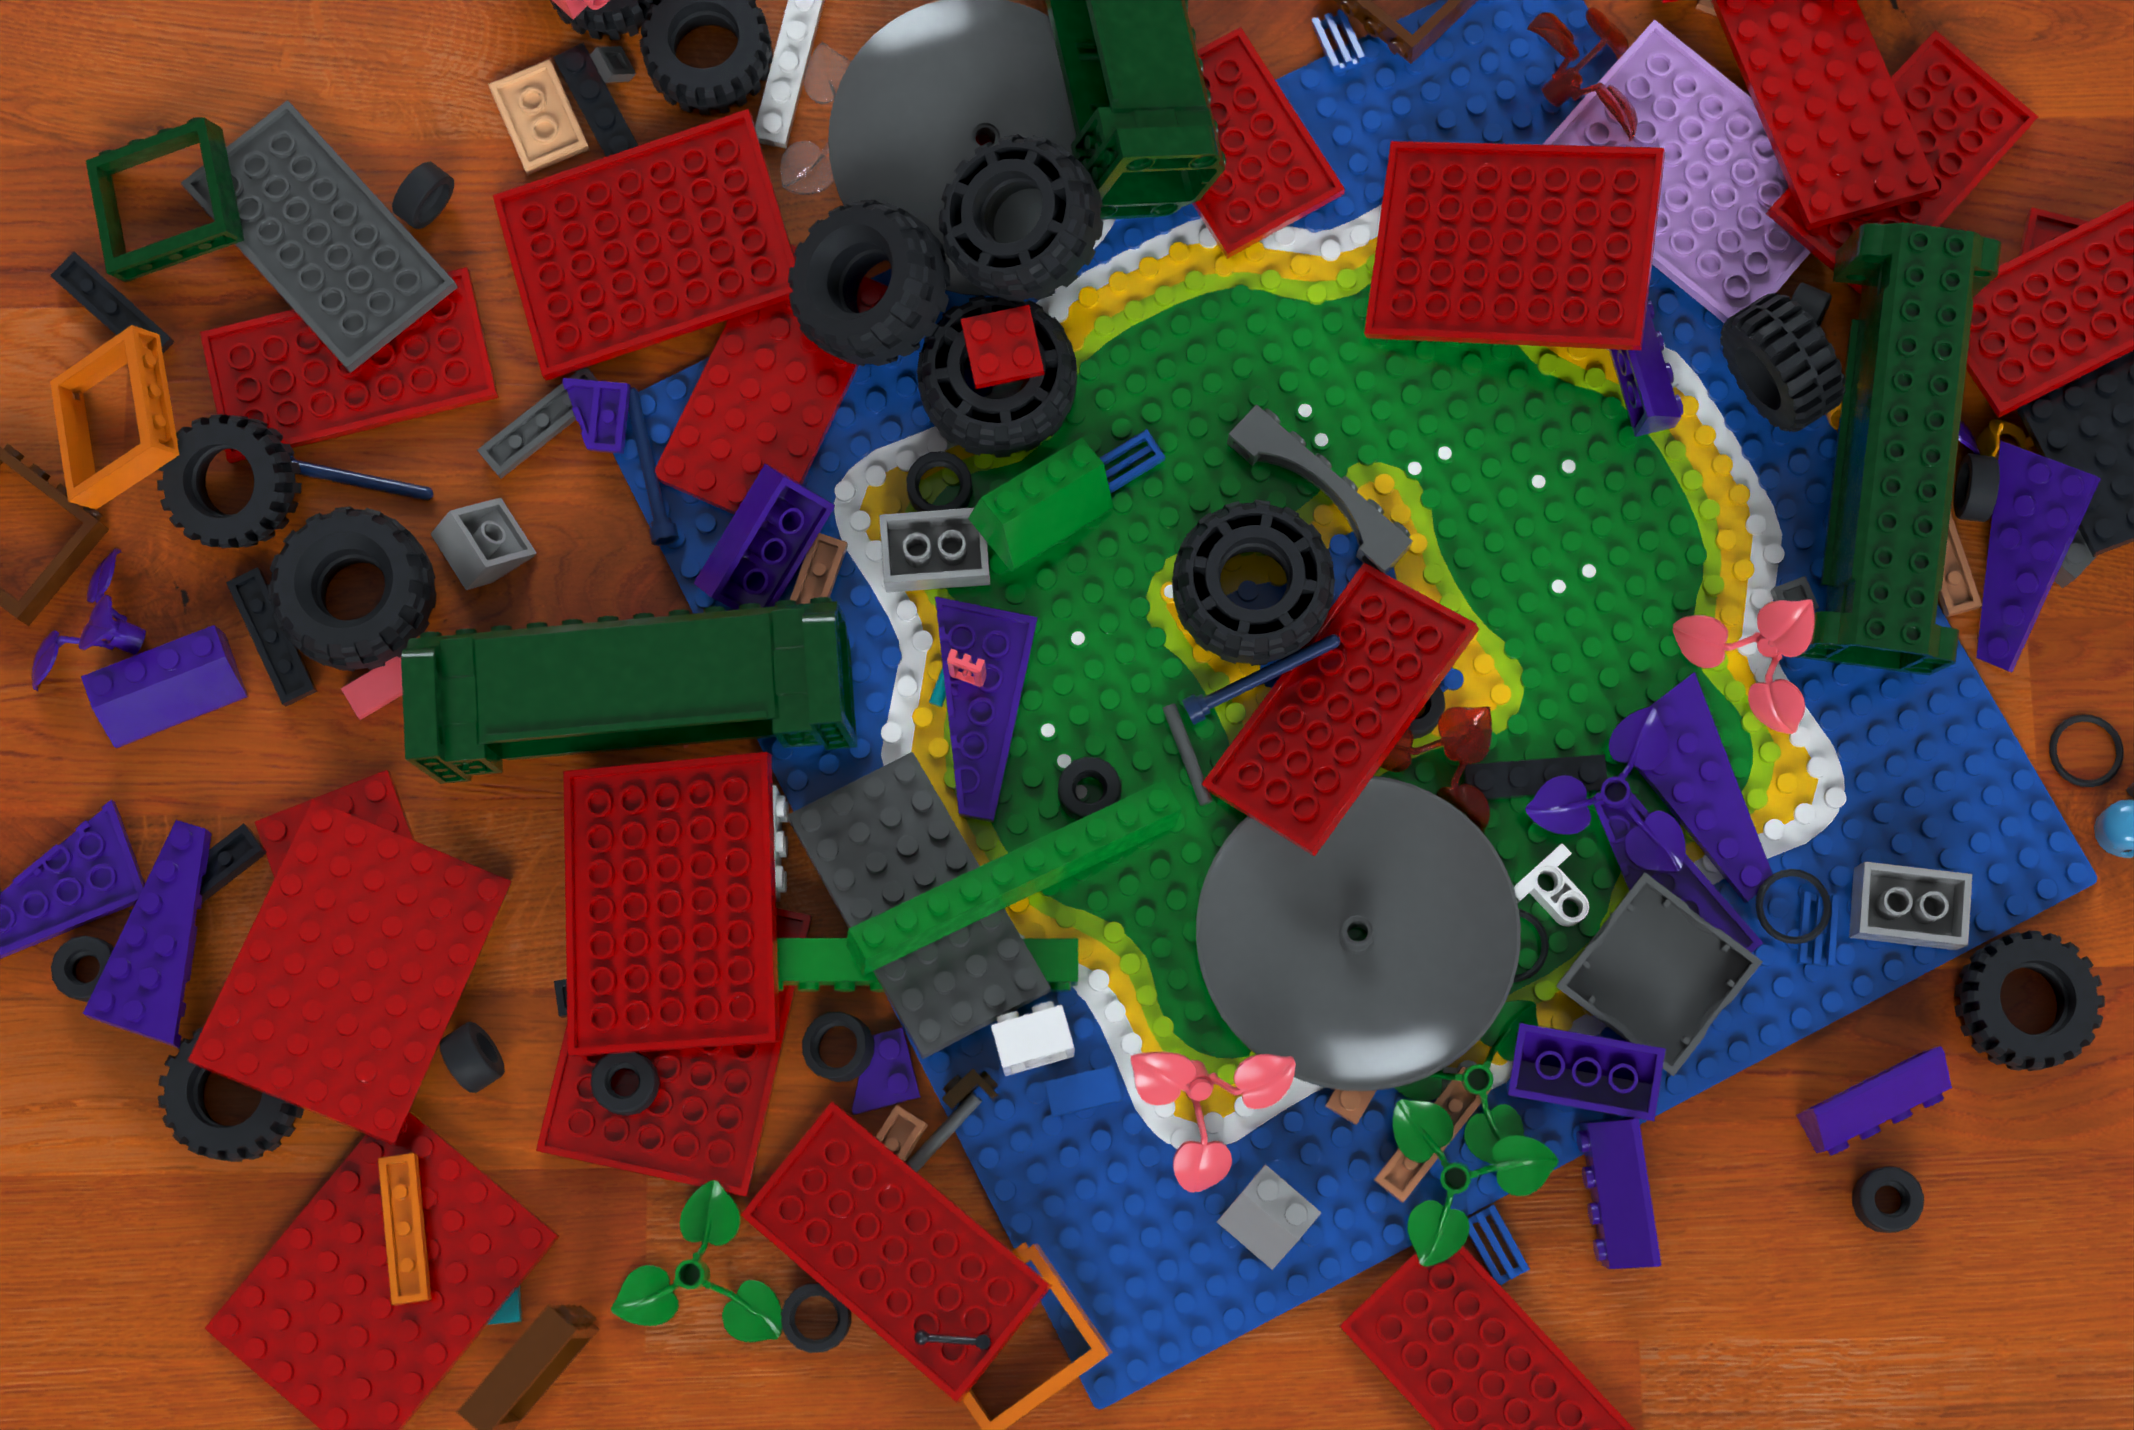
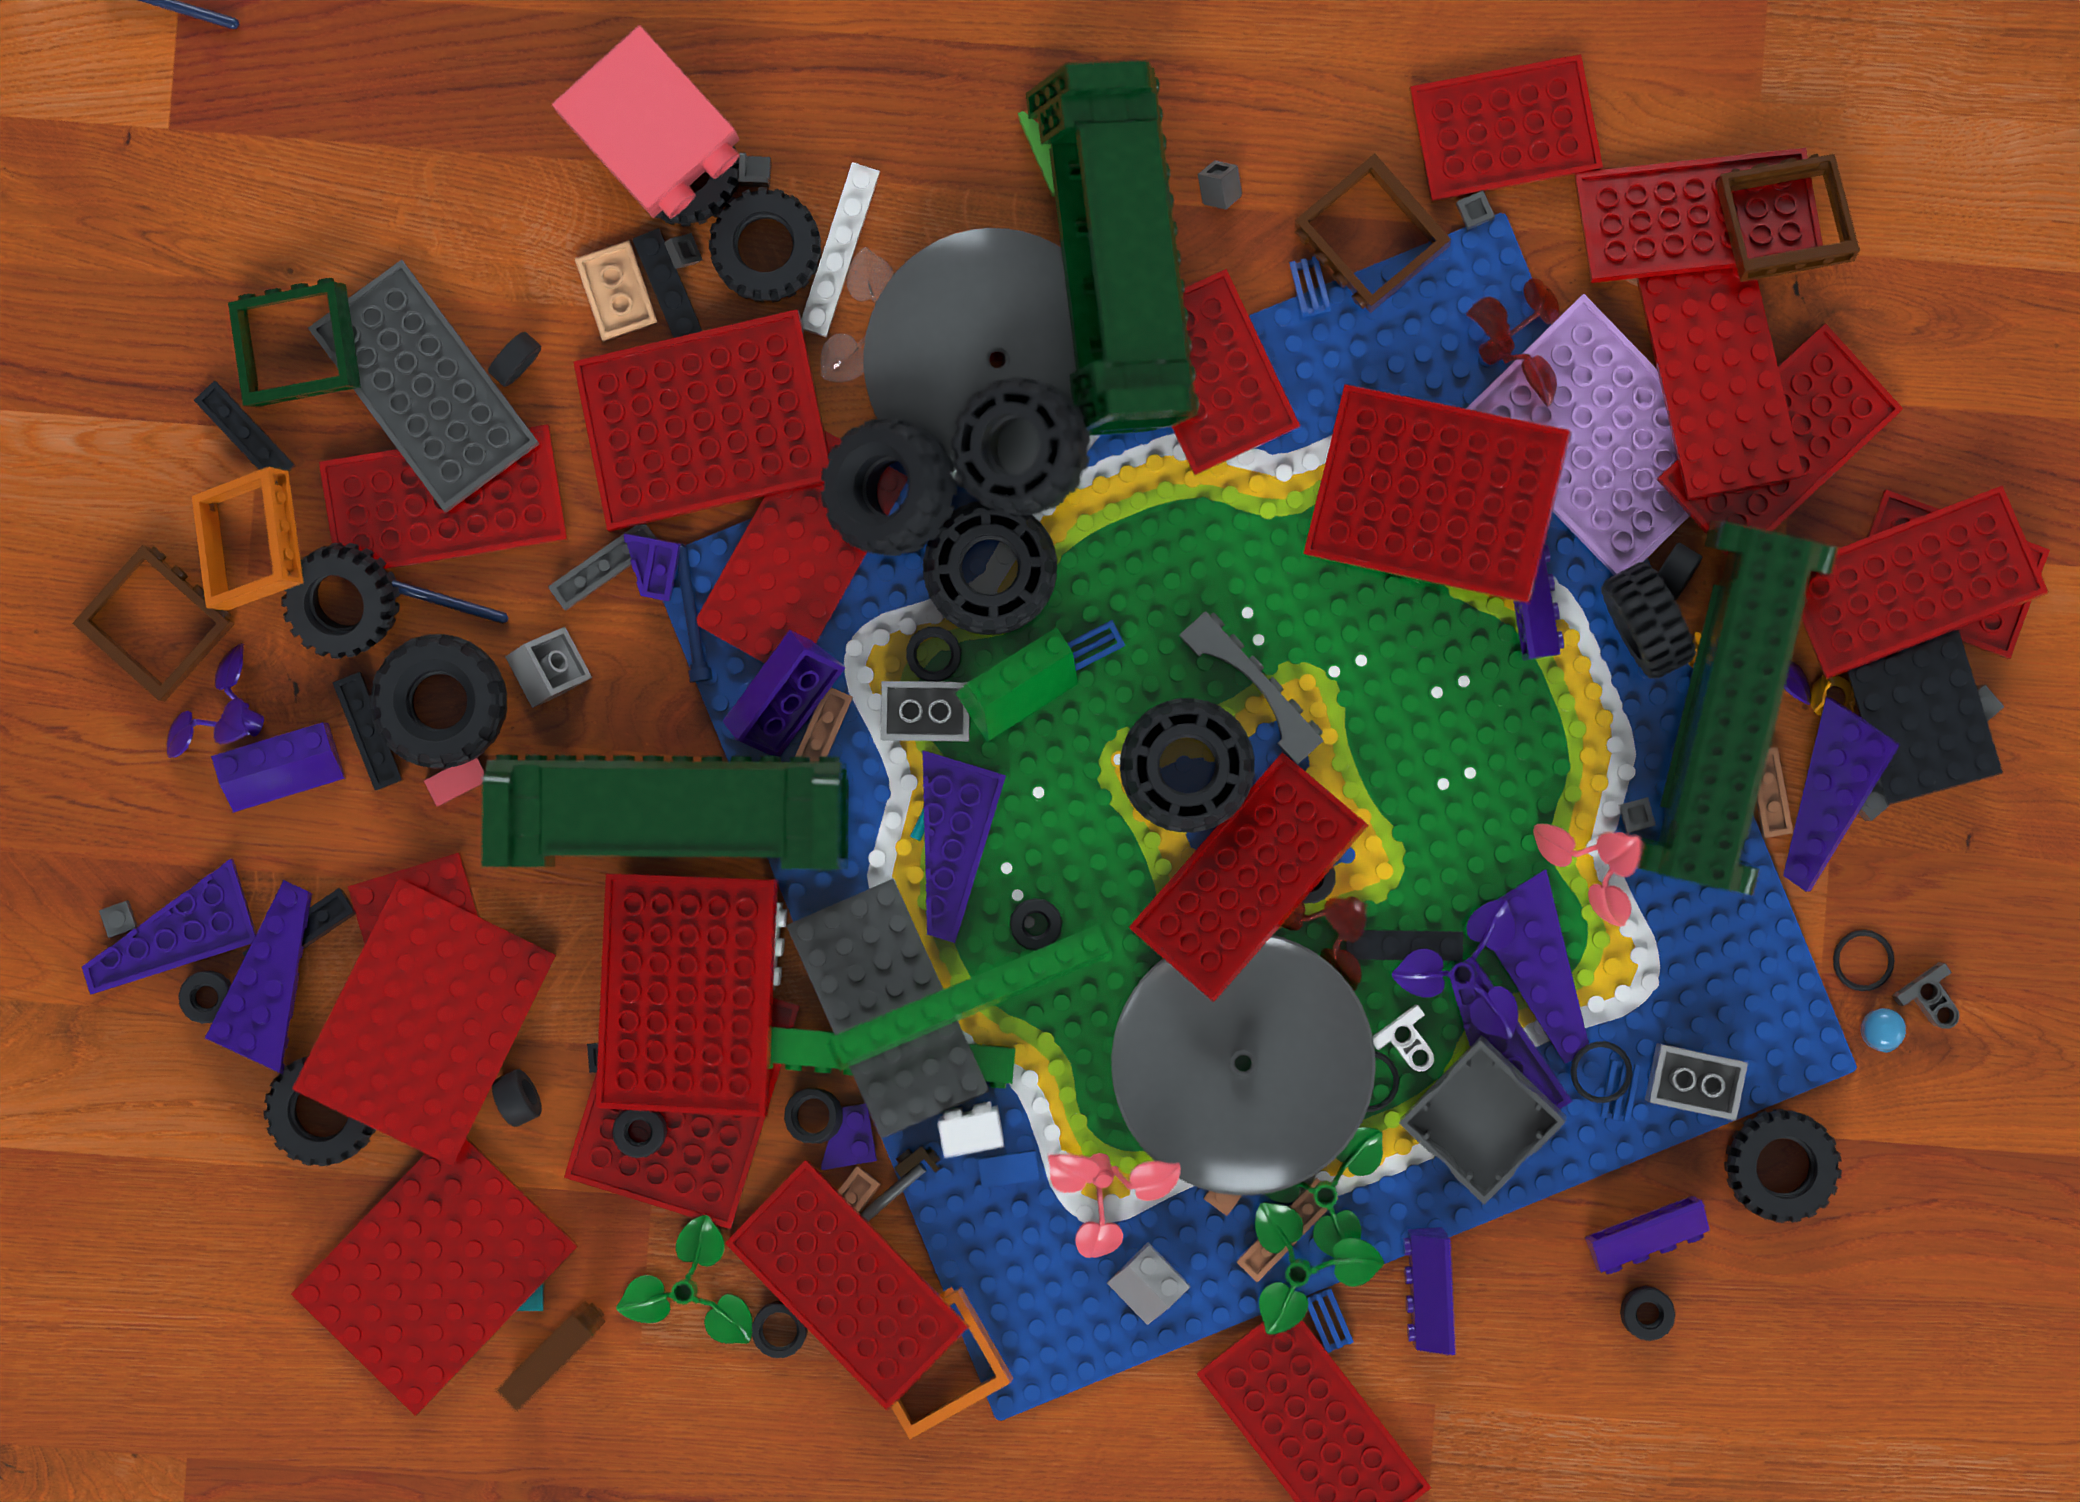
camera: 10 degrees right, 10 degrees up
orange plate [378,1153,431,1305] -> none
black hinge [914,1330,991,1350] -> none
coral tile [947,649,987,687] -> none
red plate [961,305,1044,389] -> none
dark grey bar [1162,703,1213,806] -> none
dark blue piece [1182,634,1340,725] -> none
dark purple slope [1508,1023,1666,1121] -> none
black tyre [1954,453,2000,522] -> none

